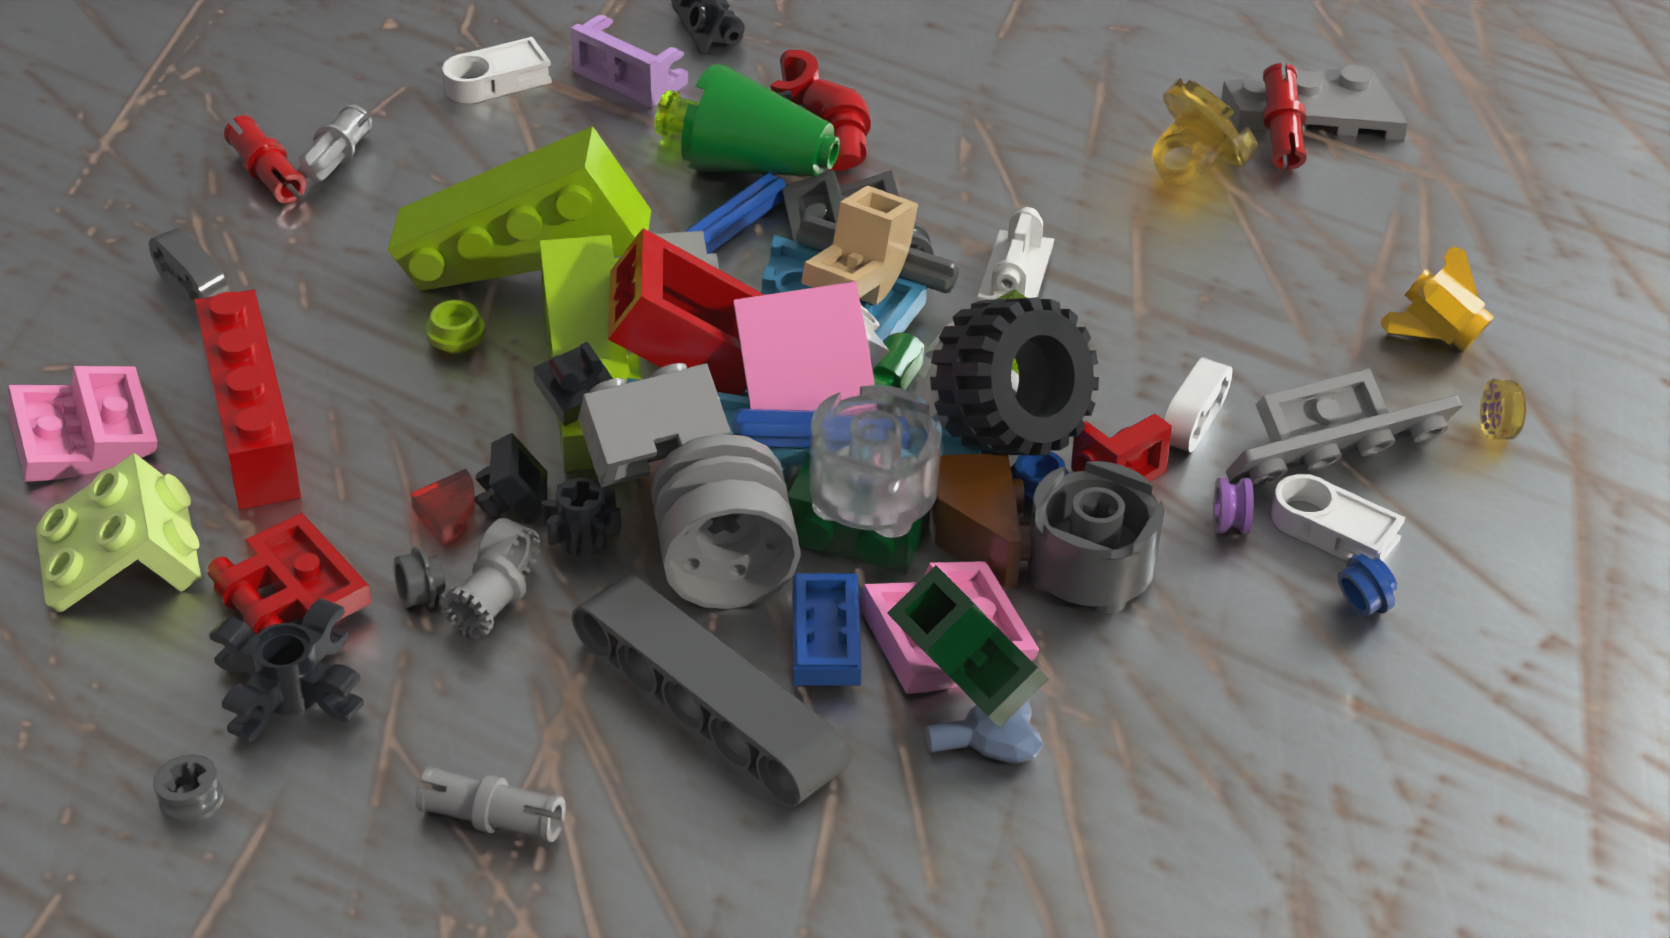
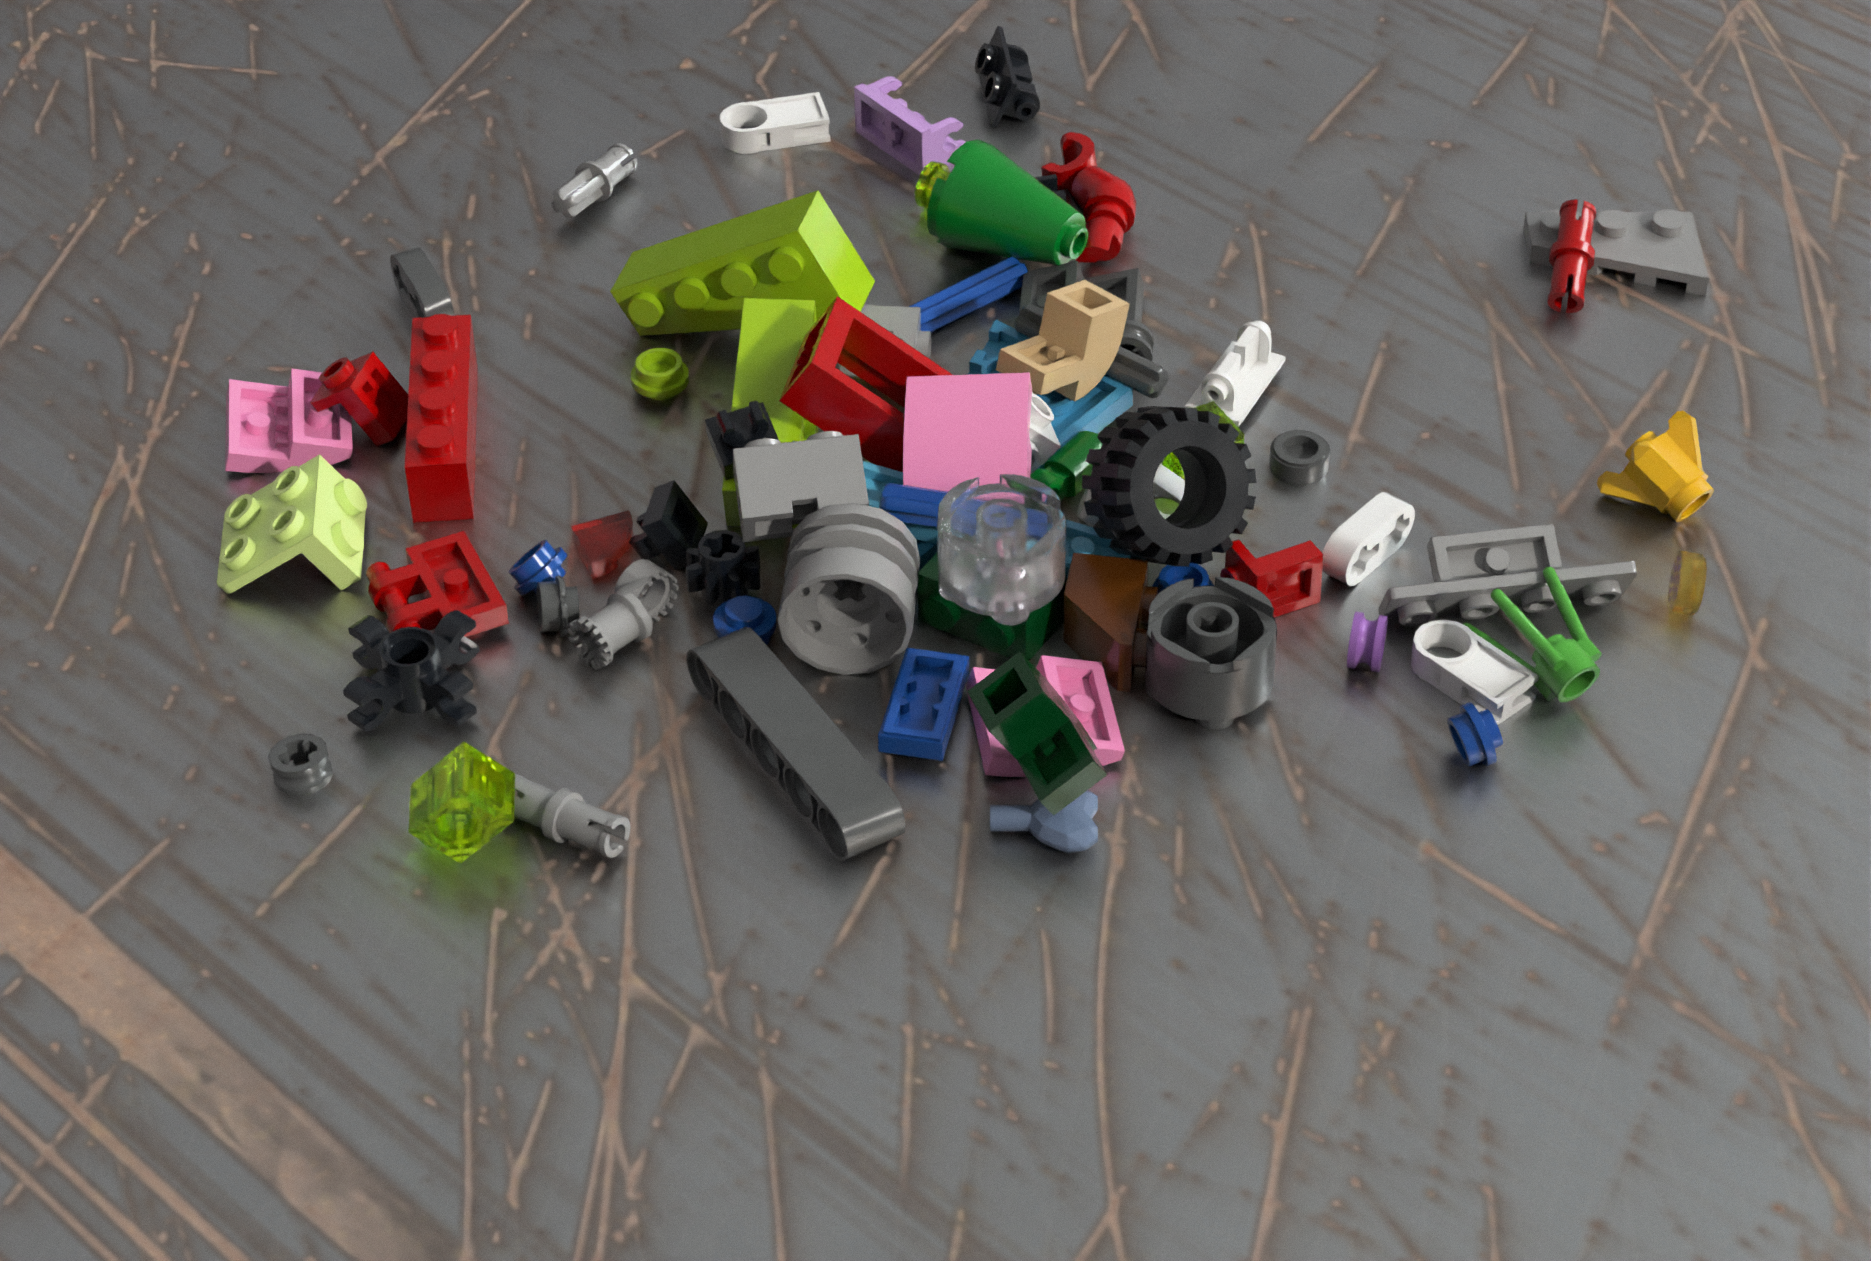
camera: 15 degrees right, 0 degrees up
red pin [224,115,307,204] -> none
clear yellow tile [1152,78,1258,186] -> none
none -> red bracket [310,352,408,447]
none -> clear neon green brick [408,742,515,864]
none -> blue plate [508,540,567,596]
none -> blue plate [713,596,777,645]
none -> dark grey tile [1269,430,1330,485]
none -> bright green plant [1463,567,1602,702]

